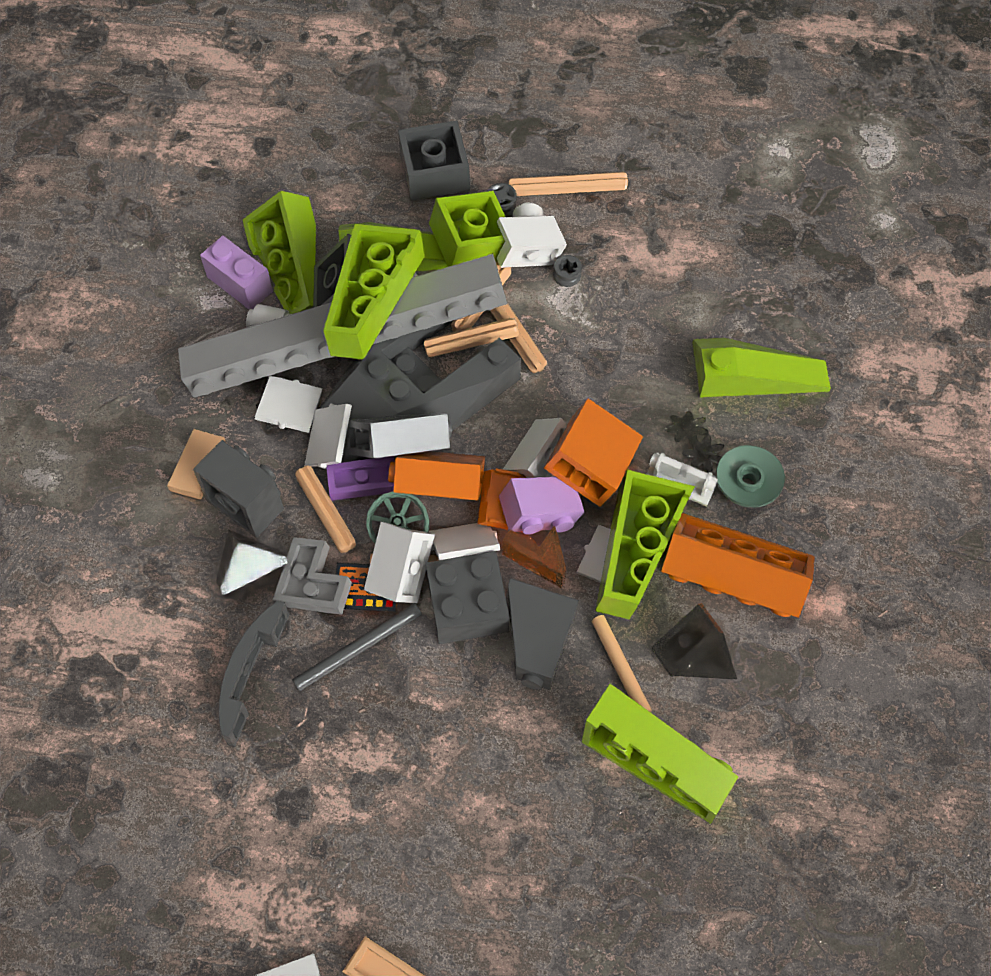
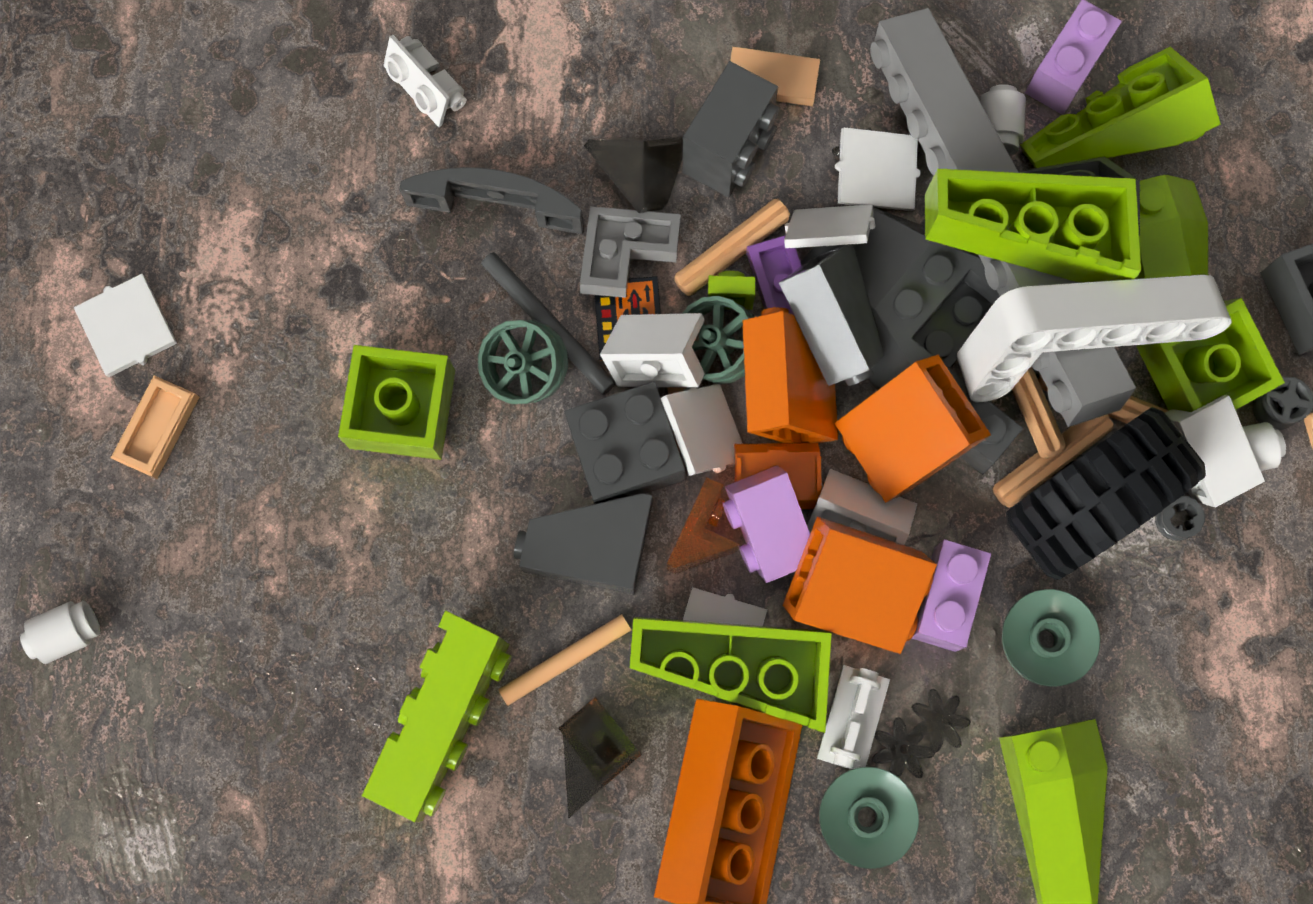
camera: 85 degrees right, 15 degrees up
none -> lime brick [338,345,456,460]
none -> white hinge [383,35,467,127]
none -> sand green wheel [478,320,568,404]
none -> lime plate [707,271,755,310]
none -> orange brick [835,354,991,503]
none -> lavender brick [912,539,991,652]
none -> white beam [957,275,1232,402]
none -> sand green dish [1002,589,1100,687]
none -> black tyre [1006,407,1206,580]

